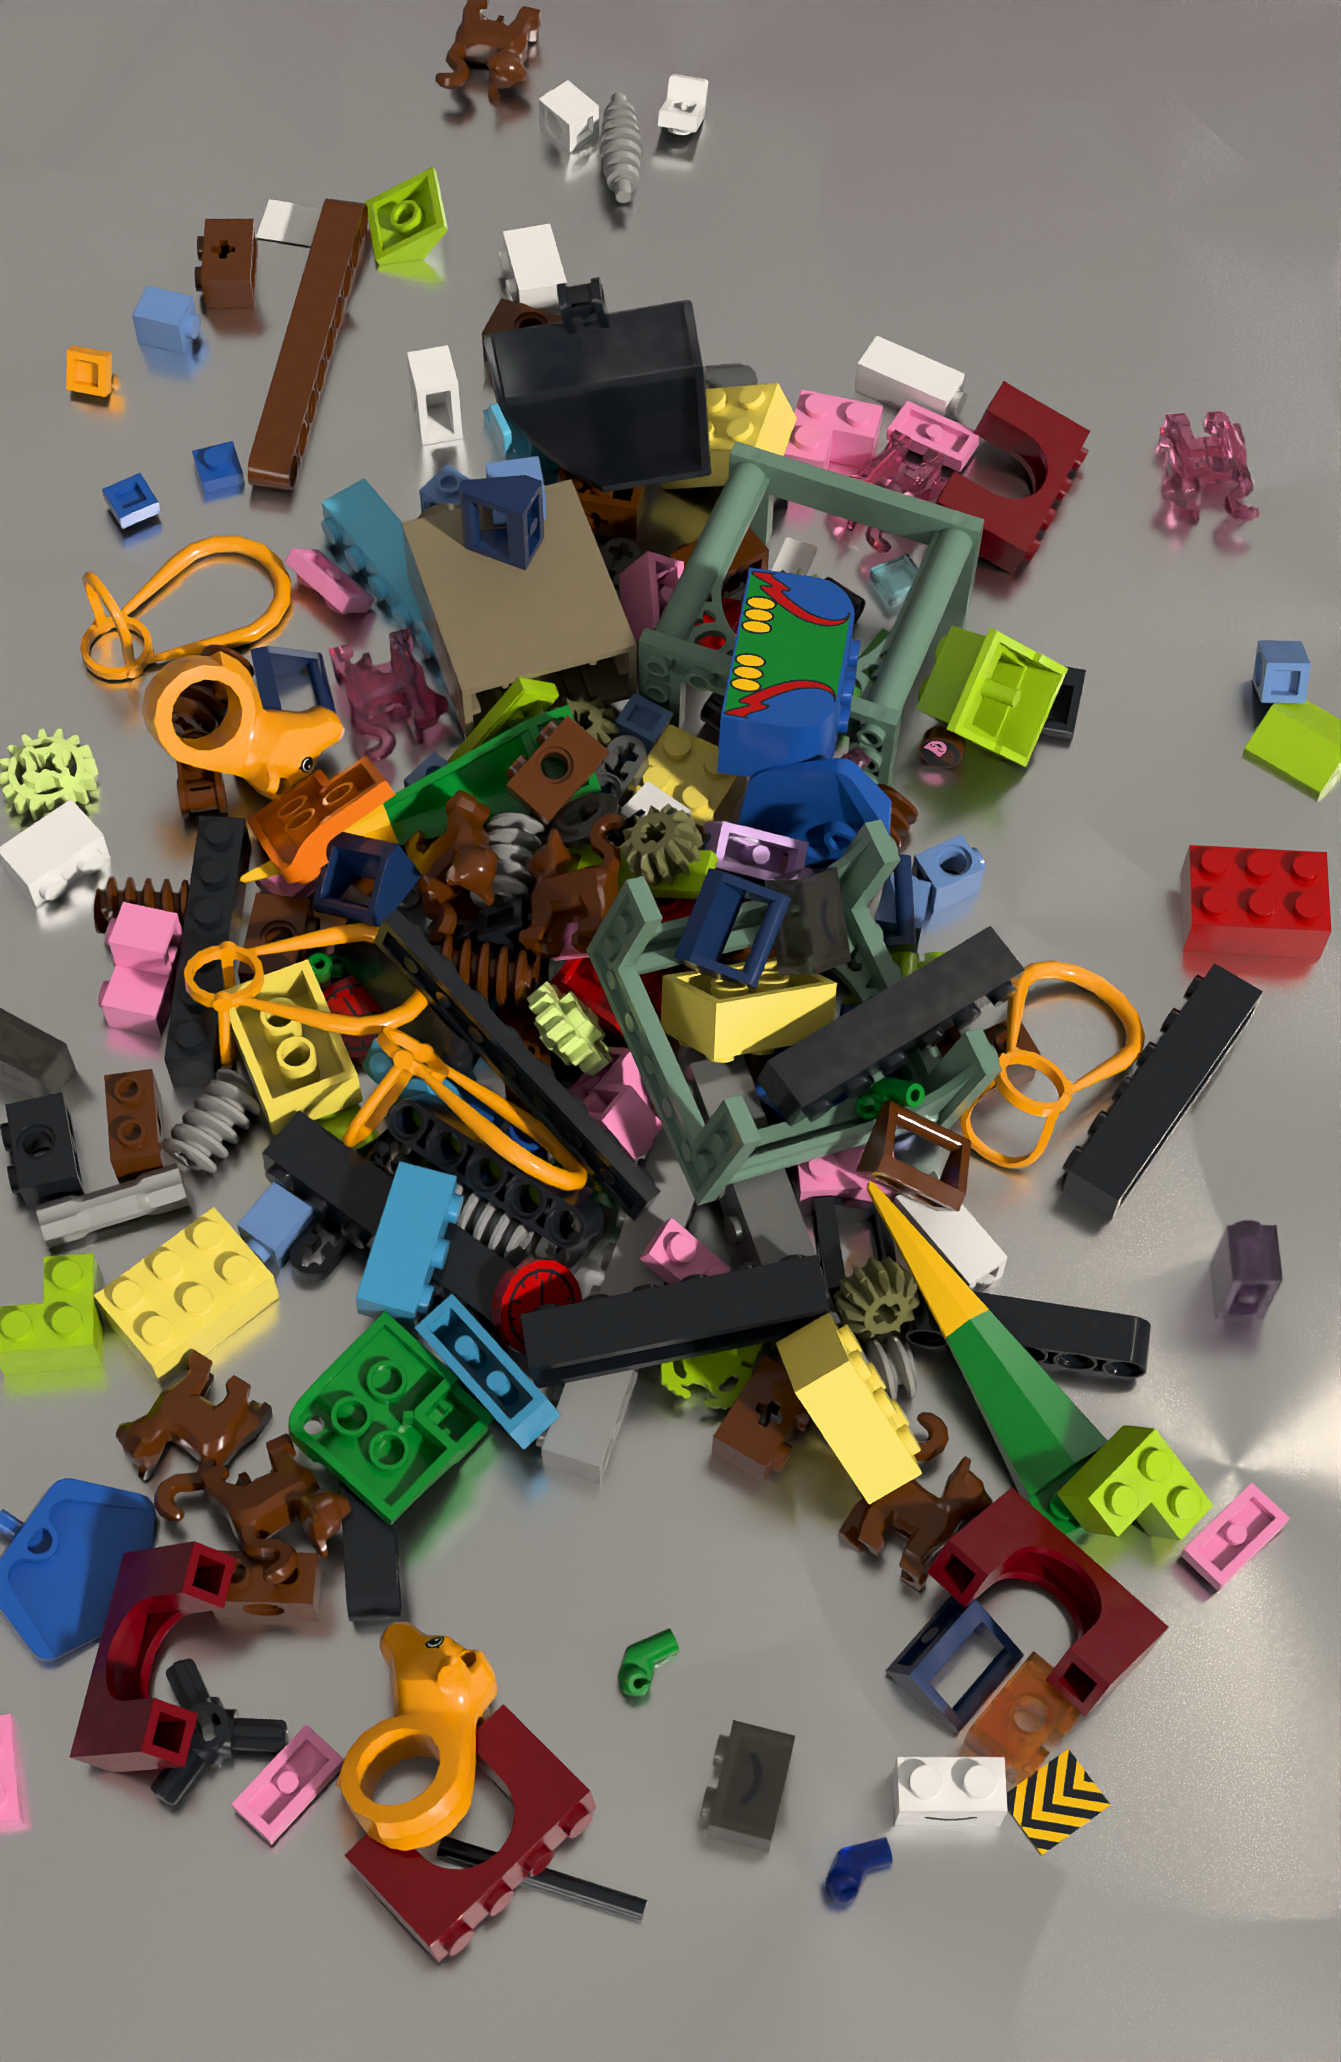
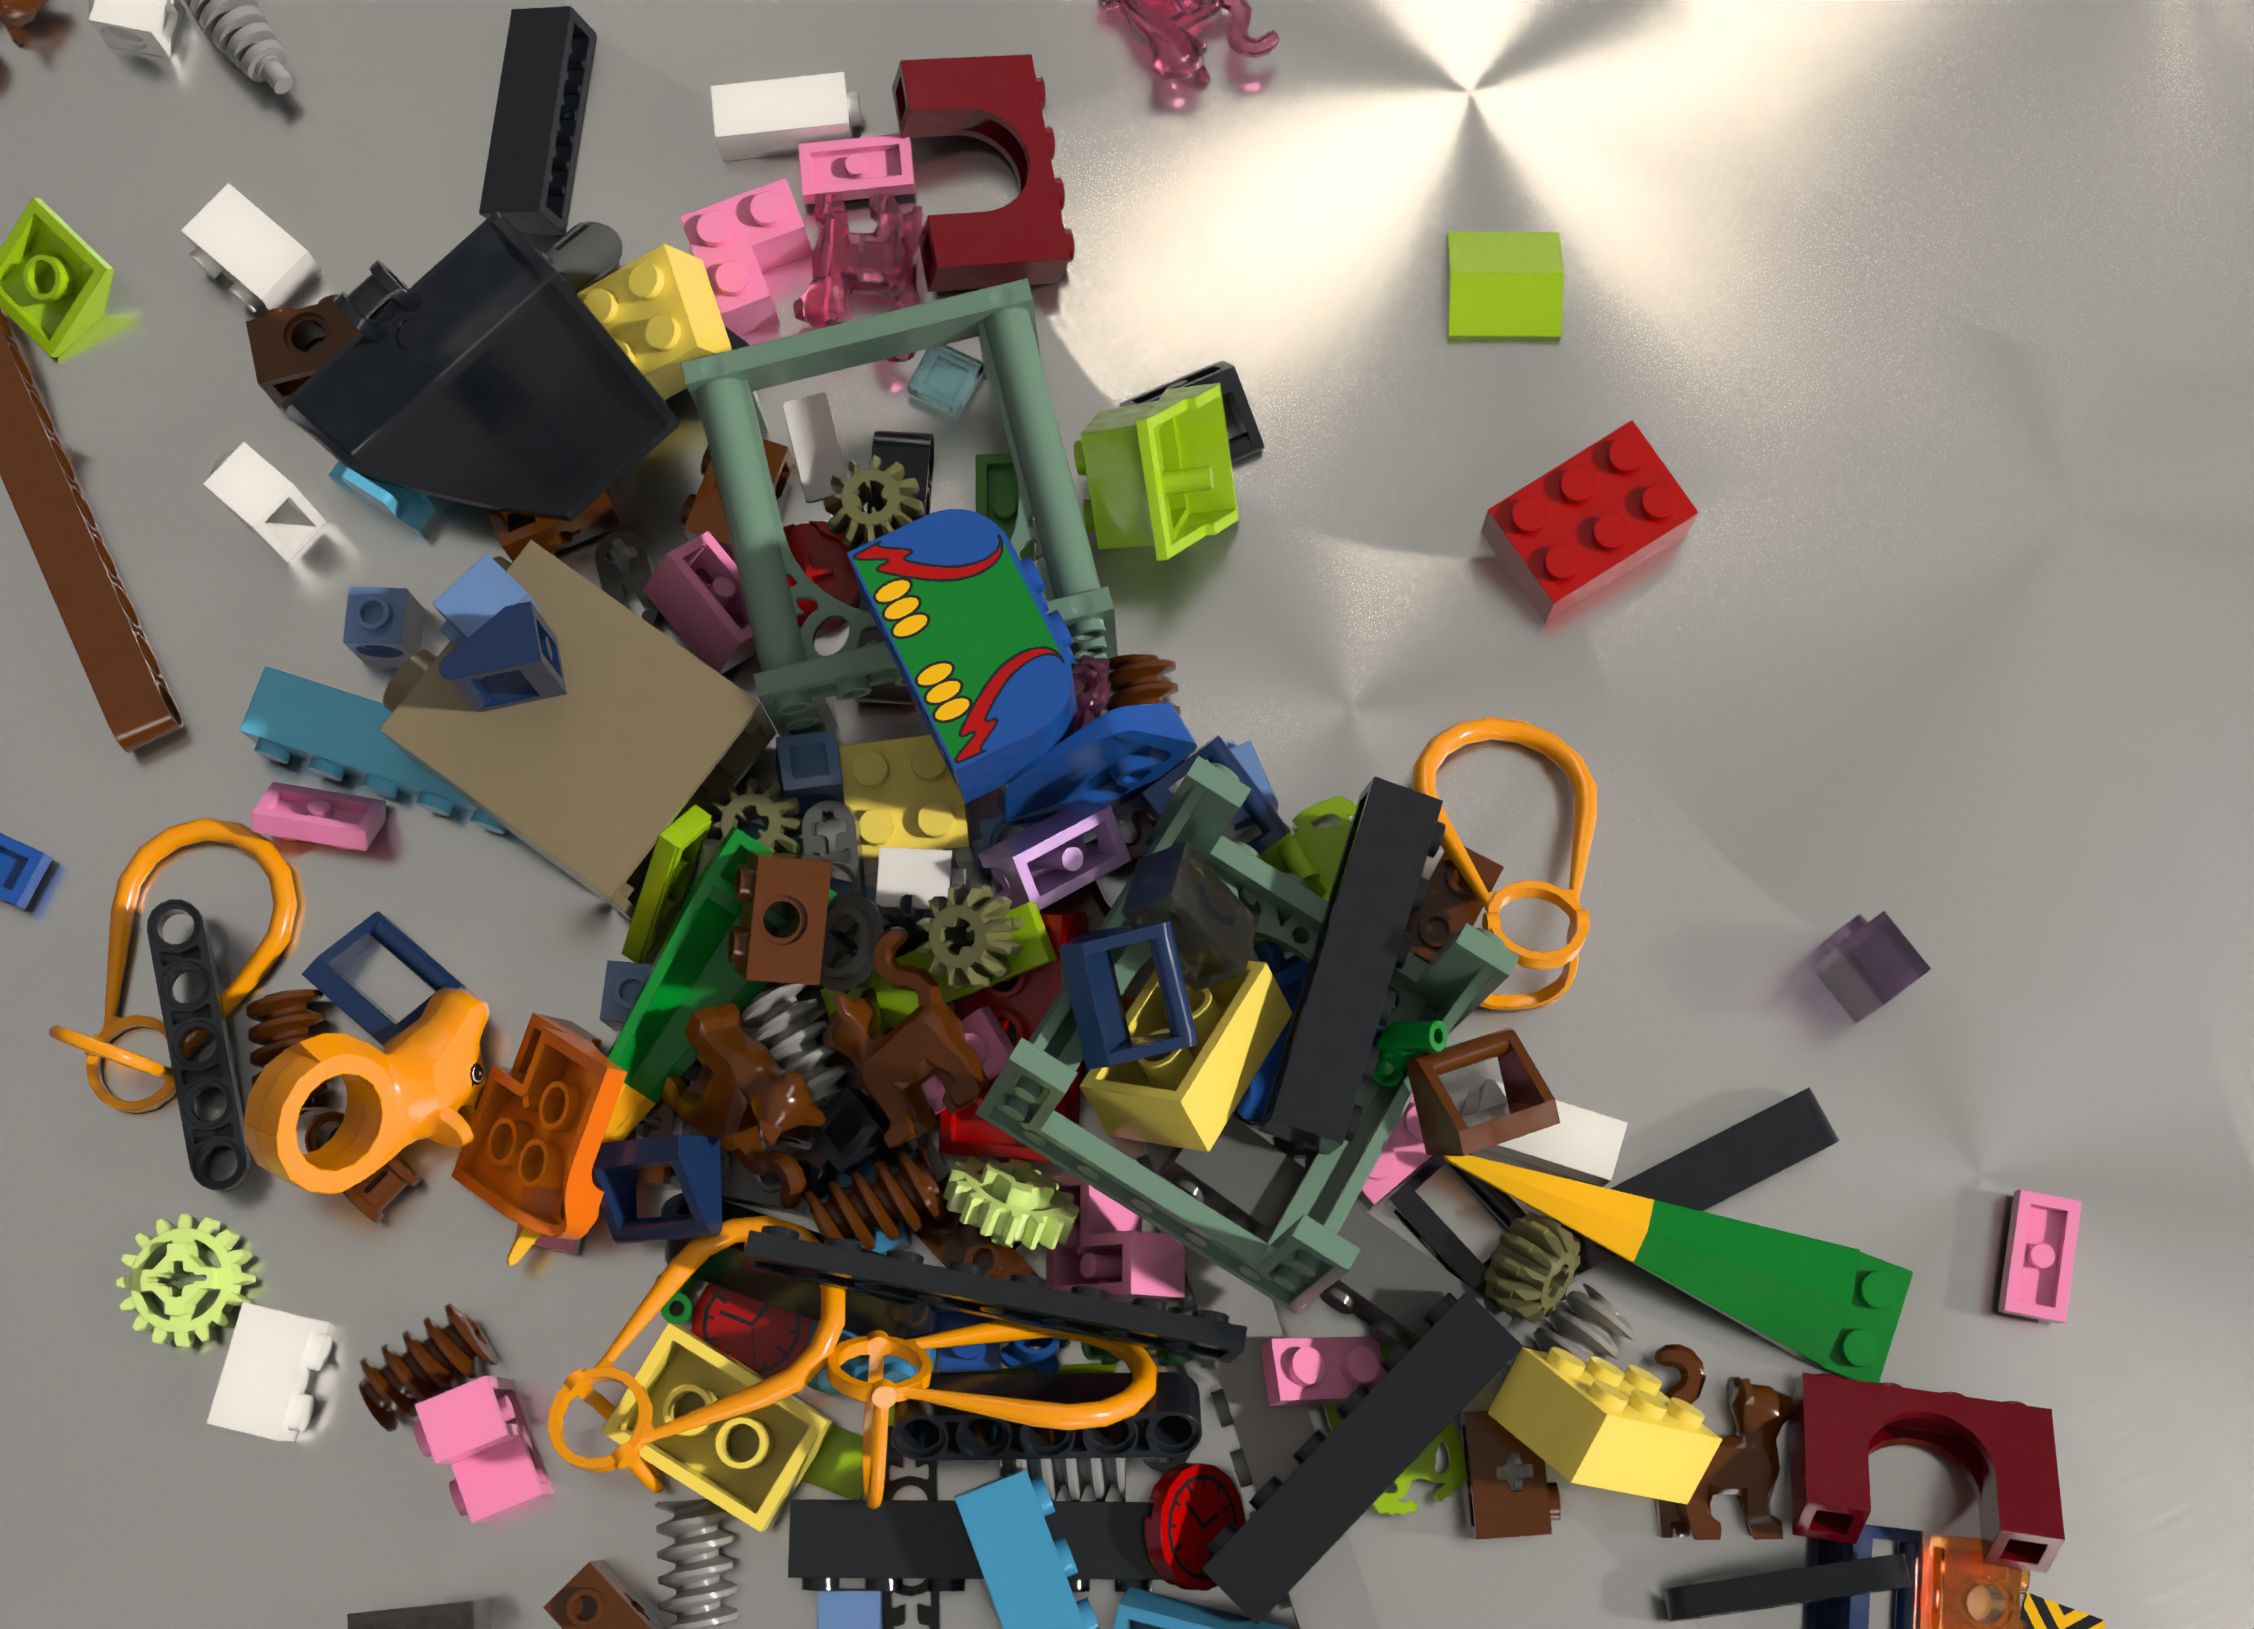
camera: 30 degrees left, 15 degrees up
black brick [164,816,252,1086] -> none
blue plate [192,441,245,493] -> none
reddish brown brick [238,892,321,984] -> none
clear pink animal [328,628,449,762] -> none
medium blue brick [912,834,986,913] -> none
tile [919,727,966,768] -> none
lime brick [1057,1425,1214,1540] -> none
black brick [1062,963,1263,1220] -> none
medium blue brick [1253,640,1311,703] -> none
none -> black beam [147,899,251,1191]
none -> black brick [479,6,596,235]
none -> black beam [1664,1554,1912,1622]

